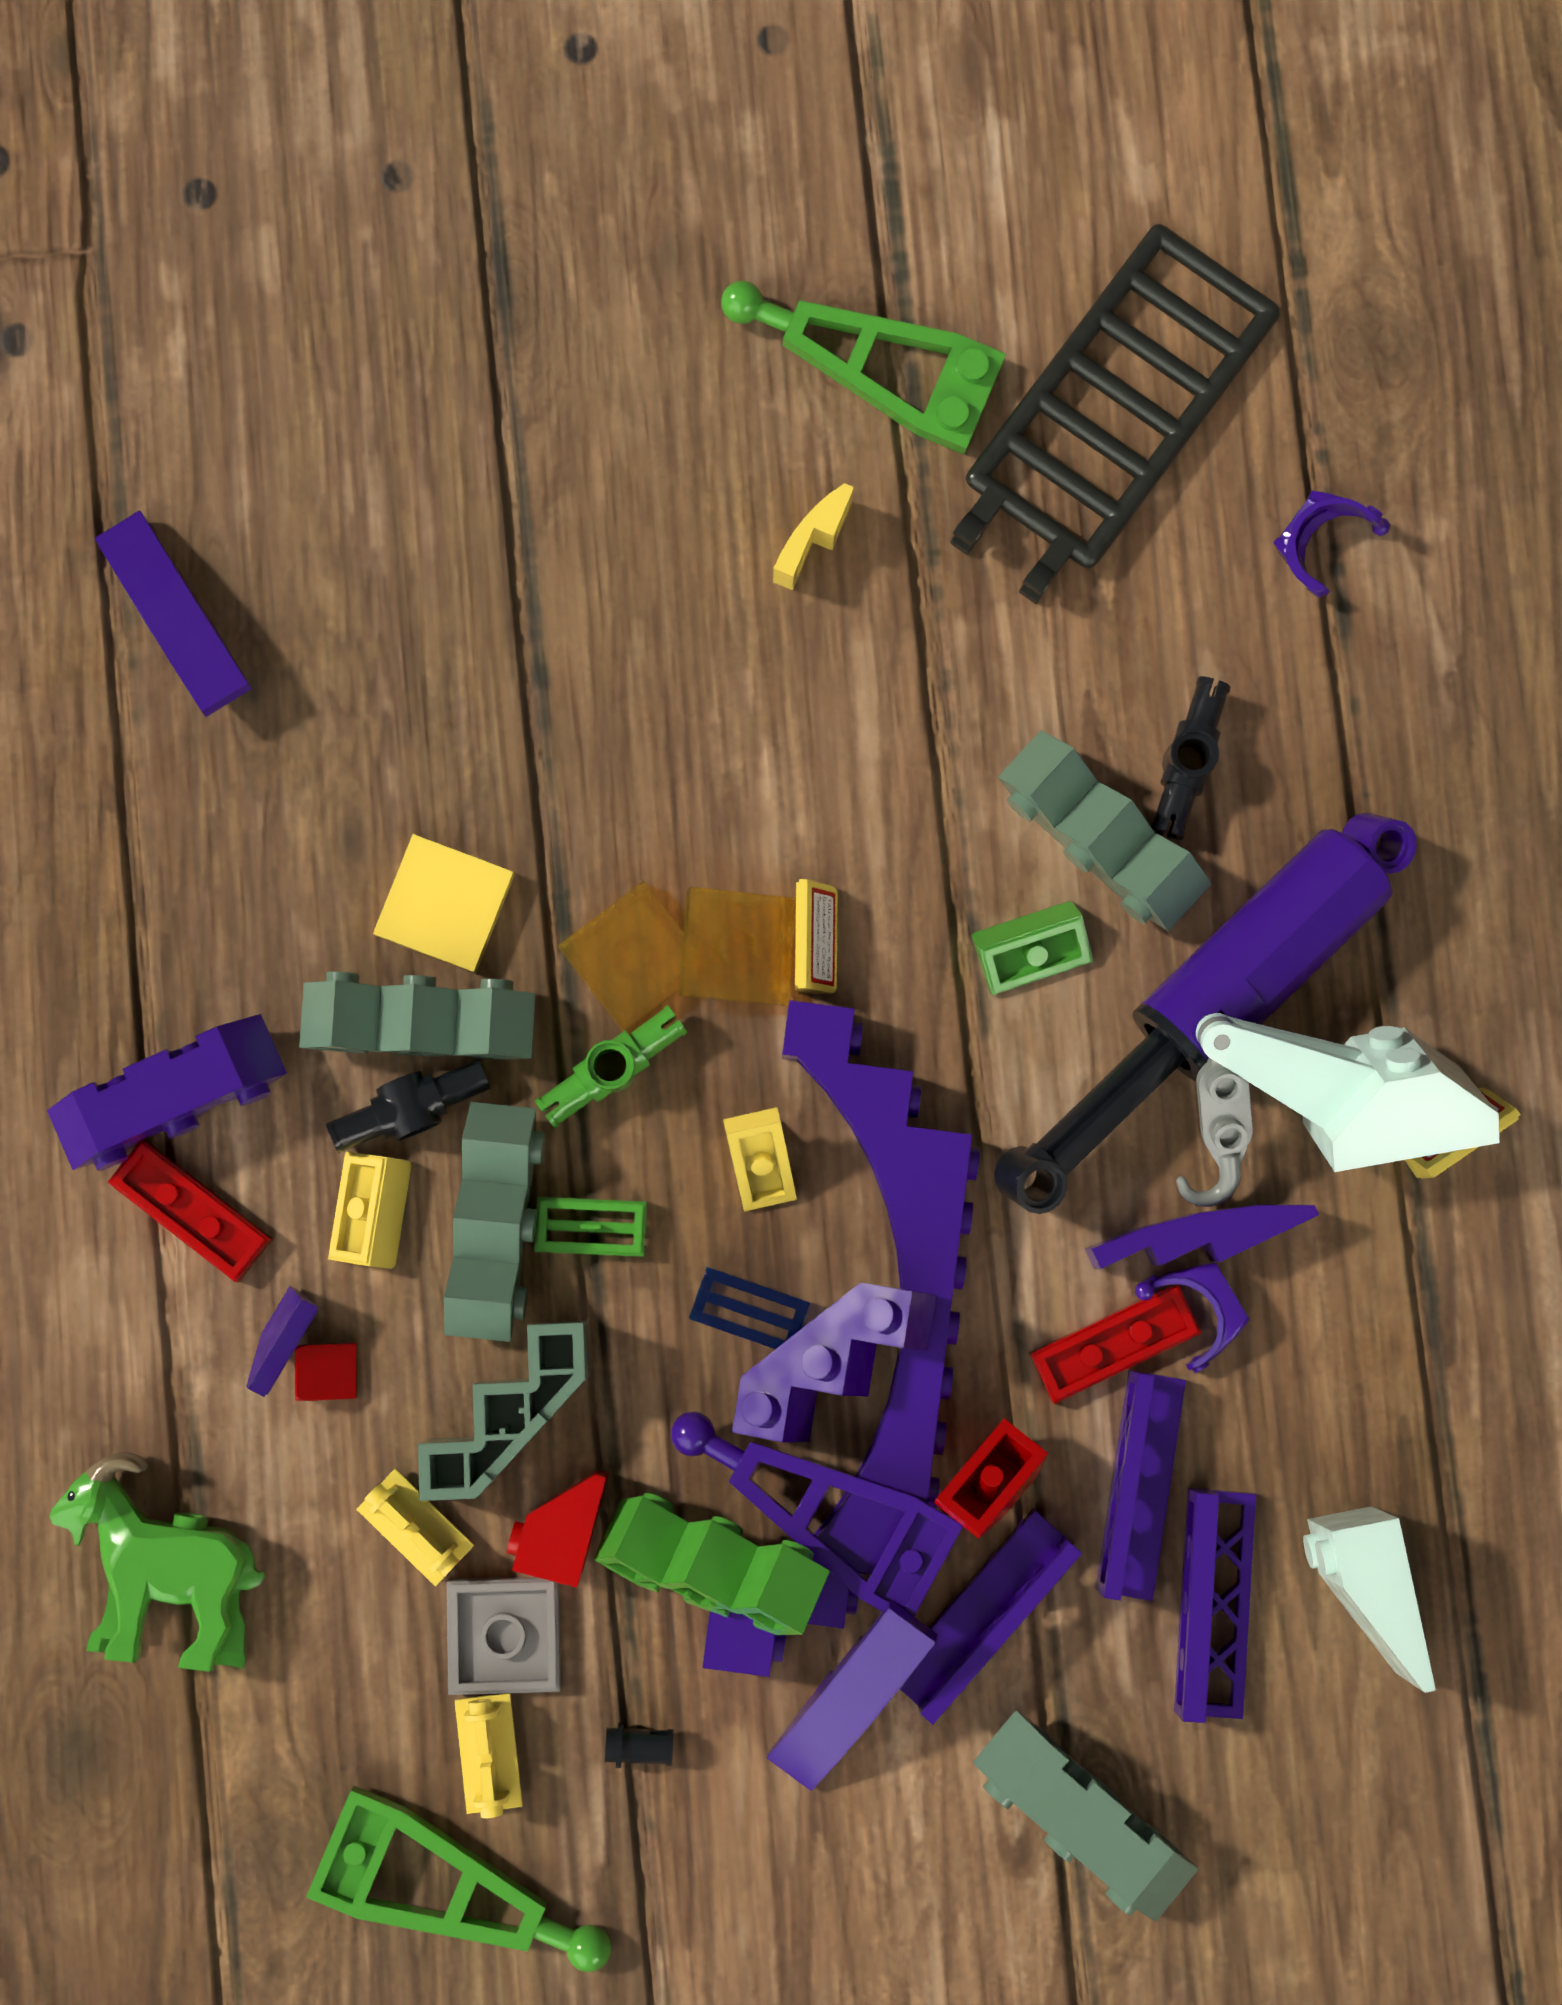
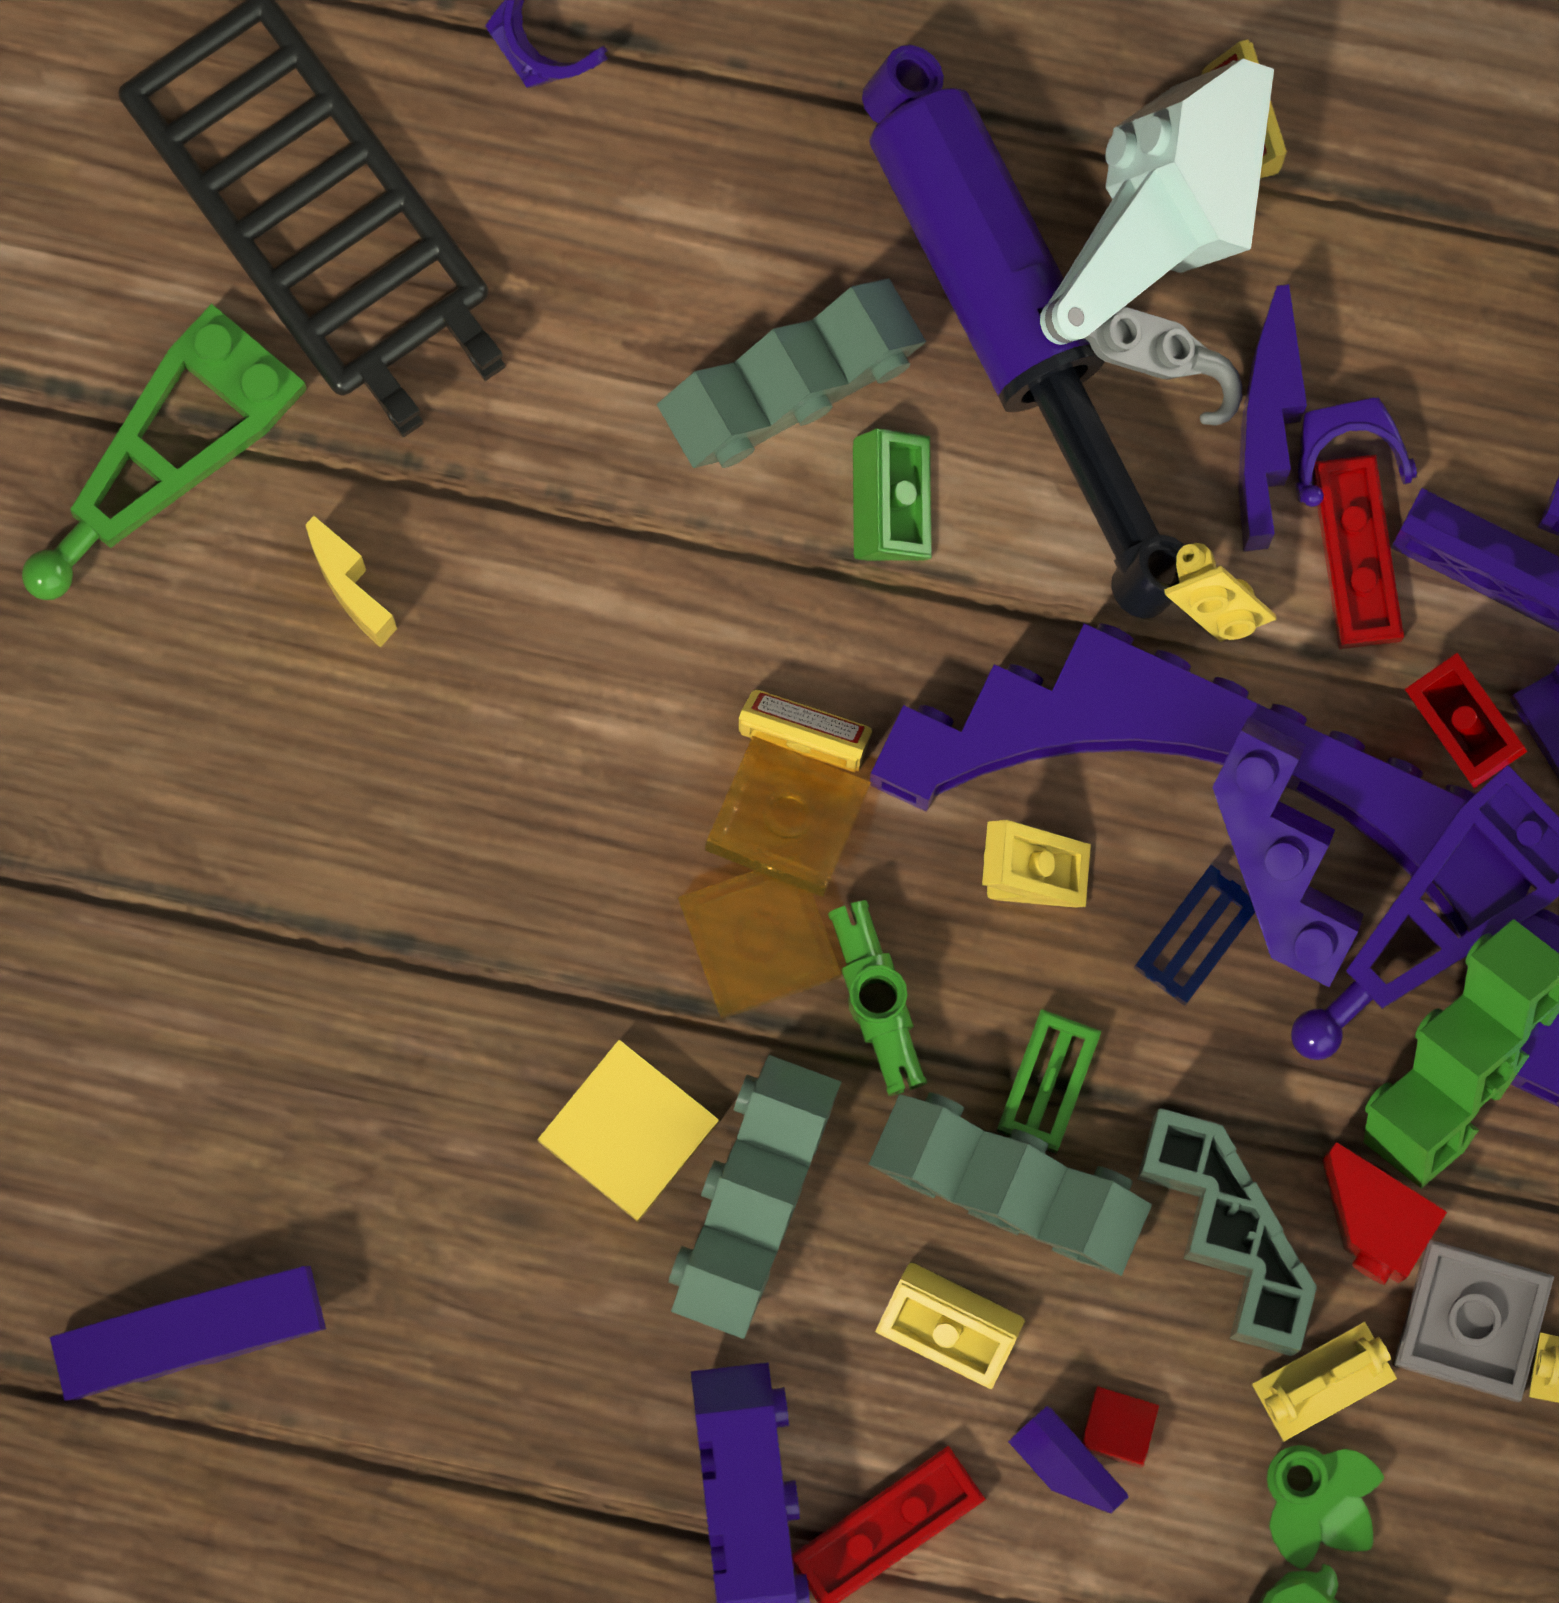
camera: 70 degrees left, 5 degrees down
black pin [326,1059,491,1153] -> none
black pin [1151,676,1231,840] -> none
none -> light yellow hinge [1164,543,1277,642]
none -> bright green plate [1266,1445,1384,1570]

